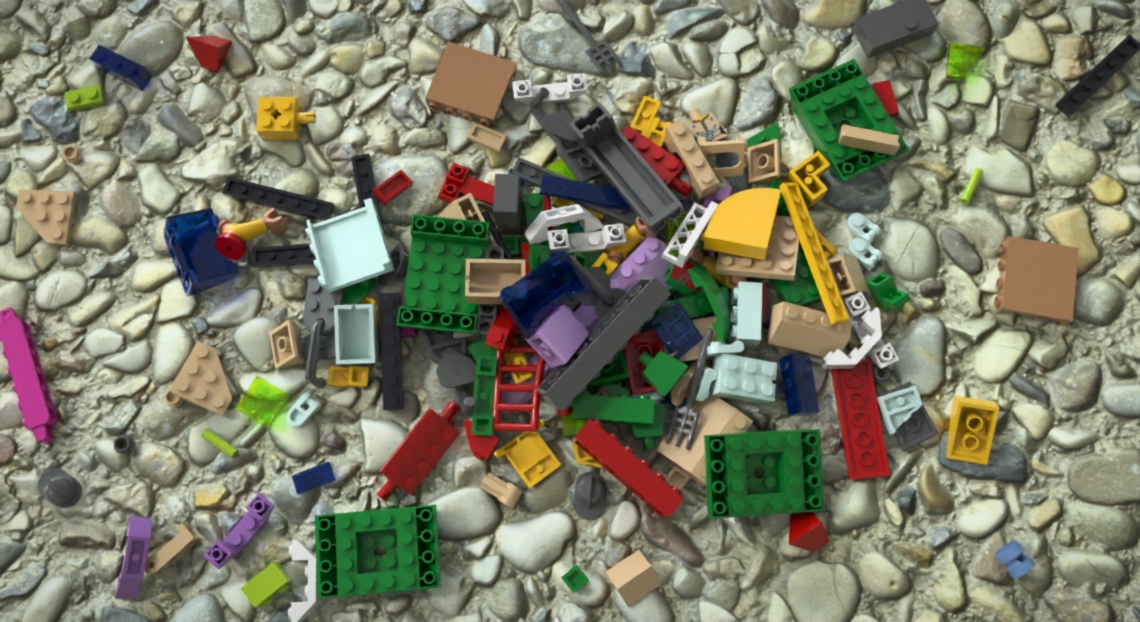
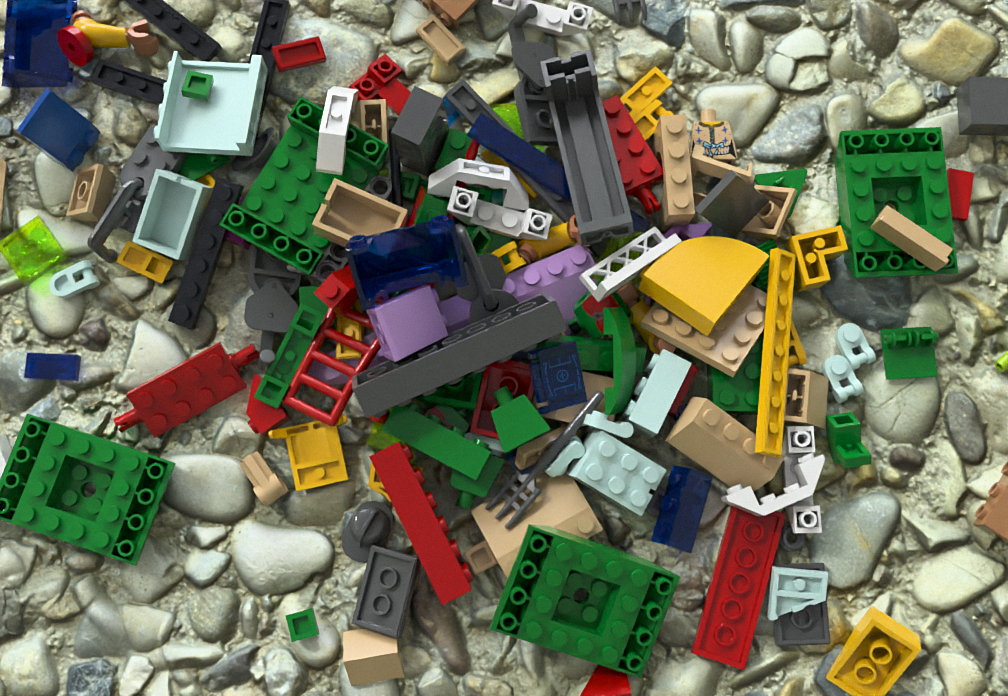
camera: 20 degrees right, 5 degrees up
none -> blue slope [16,88,100,172]
none -> green plate [181,70,214,102]
none -> white slope [316,86,358,175]
none -> dark grey tile [351,545,421,639]
none -> dark grey tile [695,169,769,238]
none -> green hinge [880,327,939,380]

